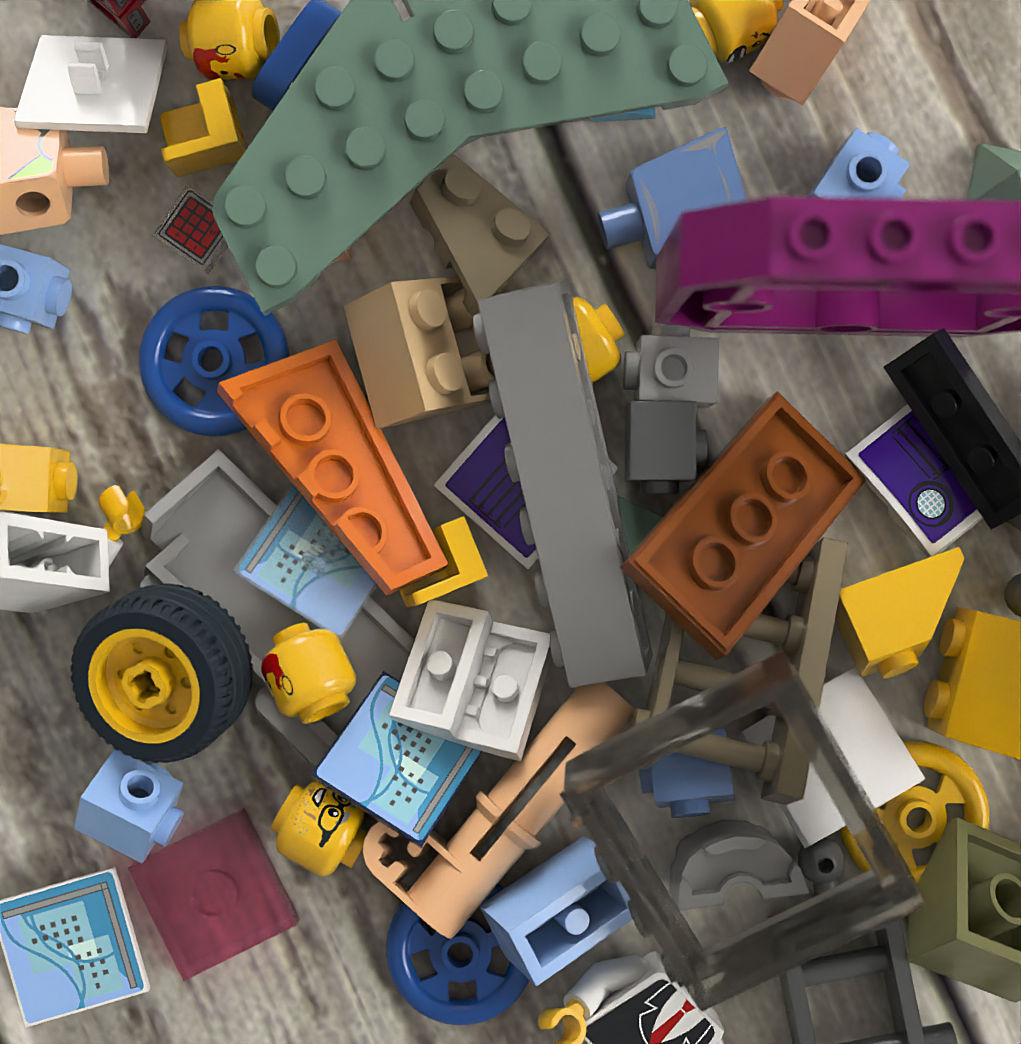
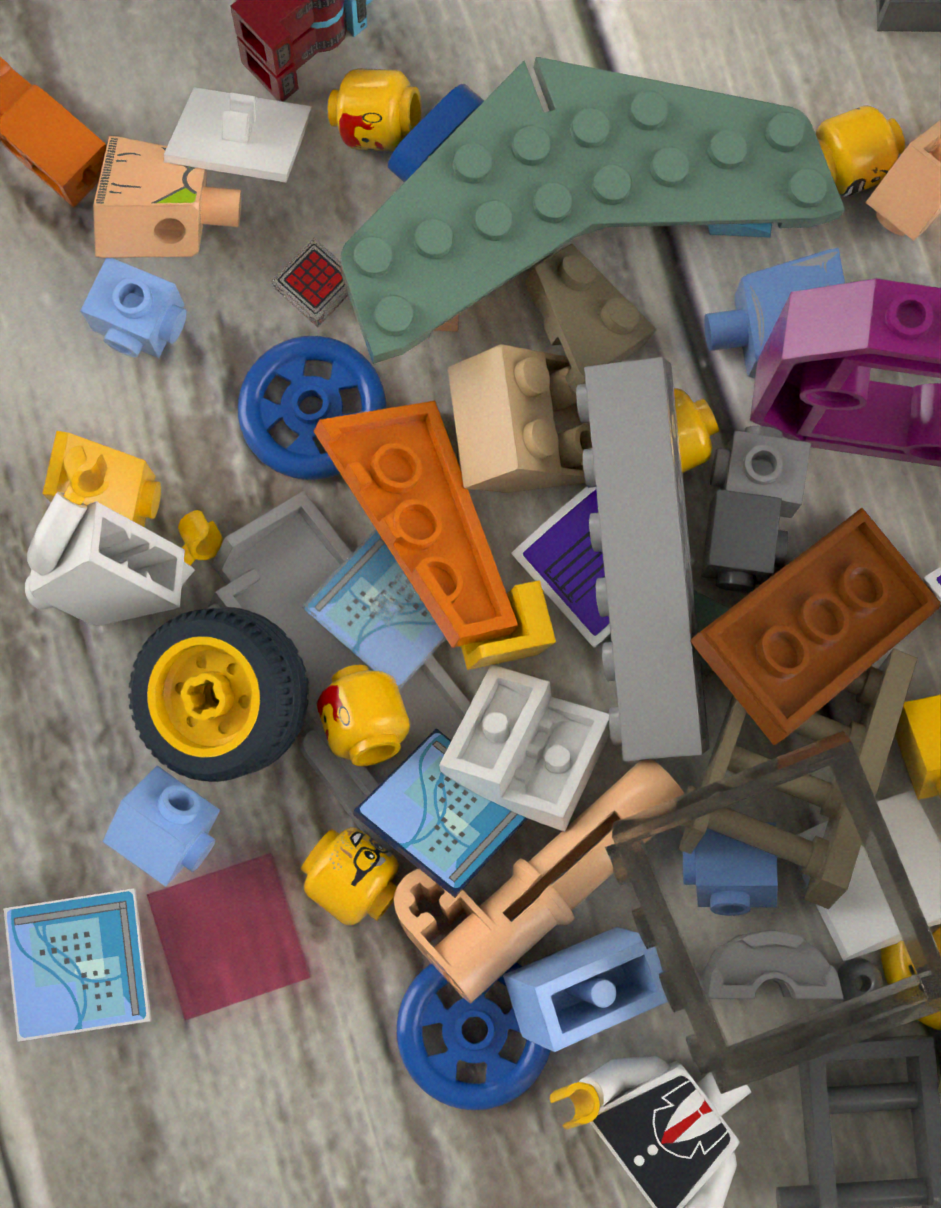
camera: 10 degrees right, 10 degrees down
yellow panel [160,78,247,177] -> none

